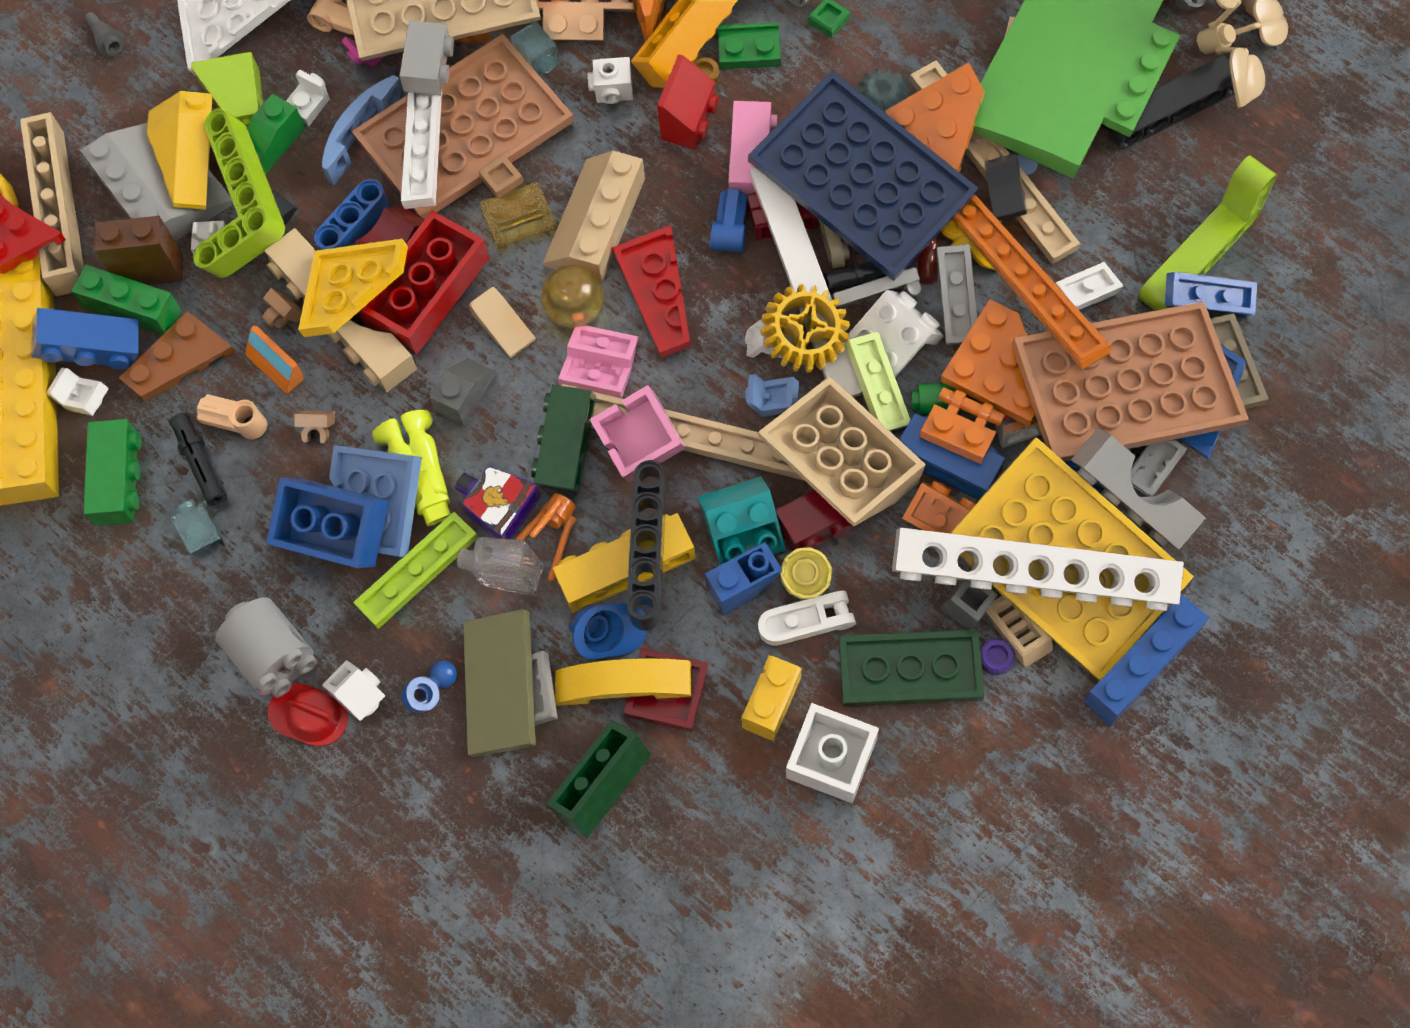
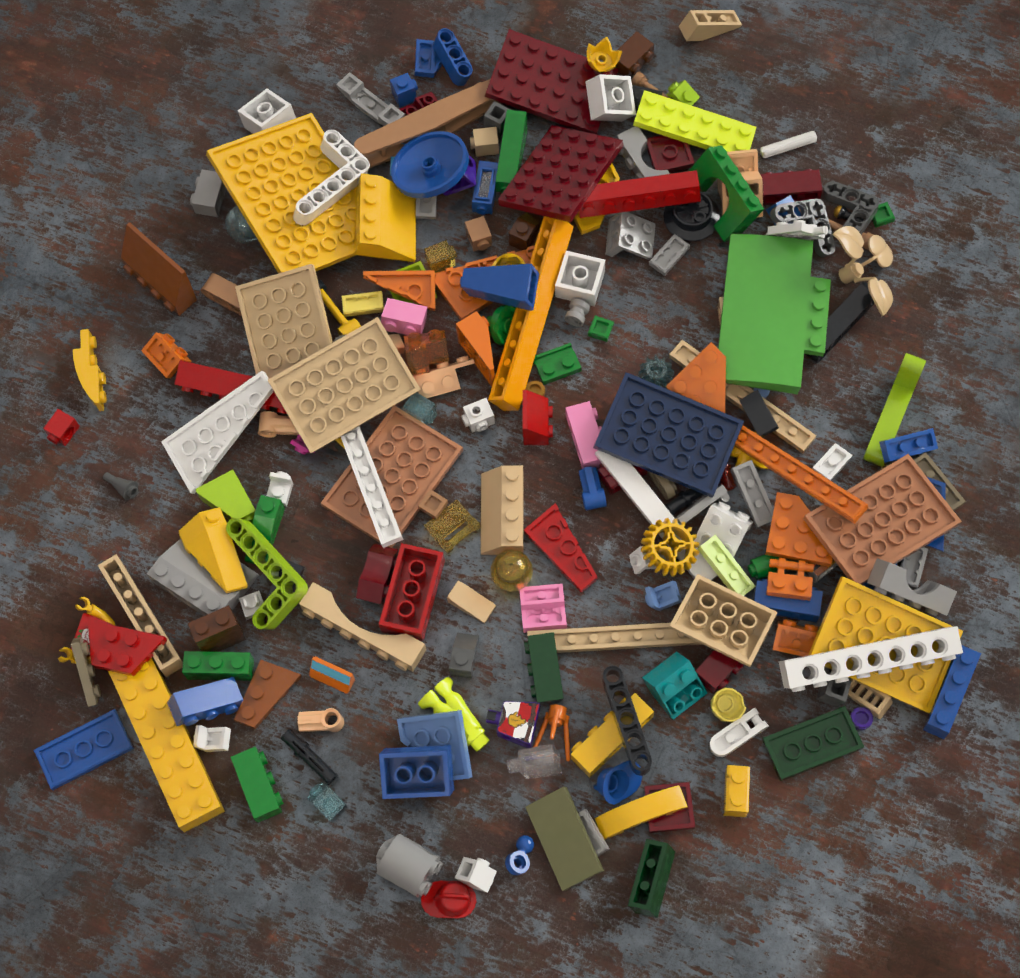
camera: 20 degrees left, 0 degrees up
medium nougat tile [262,288,302,329] -> none
medium nougat tile [294,410,335,443] -> none
yellow plate [298,239,408,337] -> none
blue beam [314,179,390,250] -> none
medium blue slope [322,75,405,186] -> none
lime plate [353,512,478,629] -> none
light grey brick [399,20,454,96] -> none
bright pink piece [590,385,686,482] -> none
blue slope [705,542,782,615] -> none
white brick [786,703,879,804] -> none

